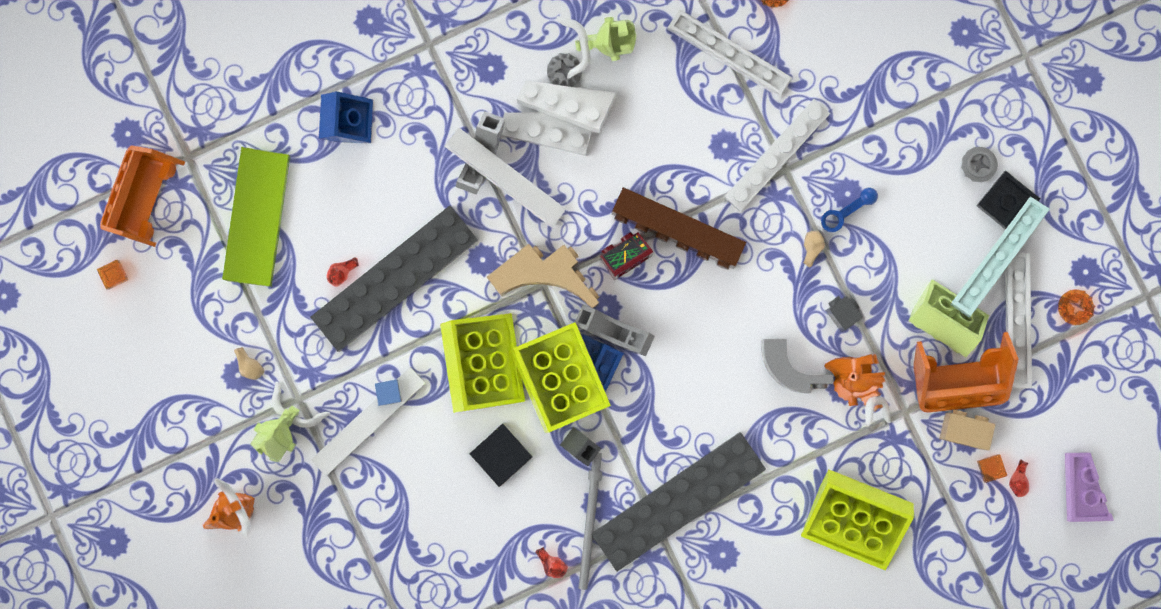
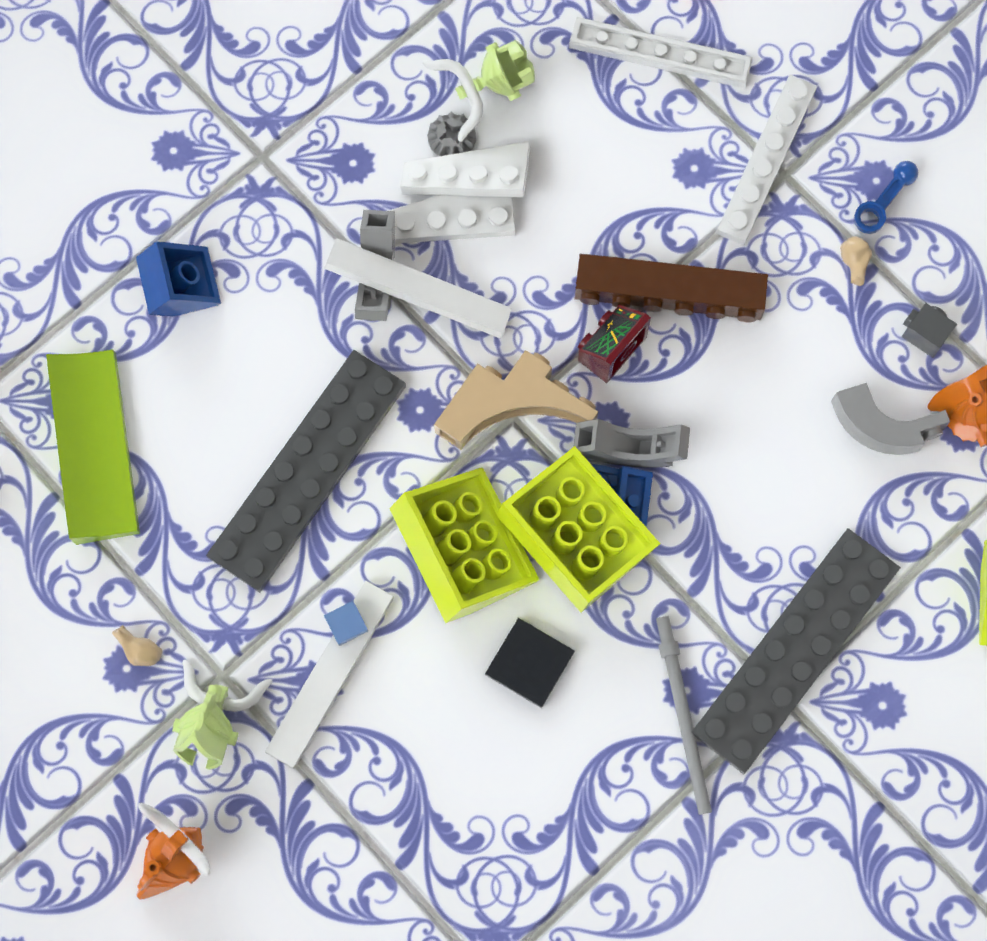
camera: 20 degrees left, 10 degrees down
clear red animal [326,257,359,287] -> none
clear red animal [536,547,568,578] -> none
dark grey brick [560,427,602,466] -> none

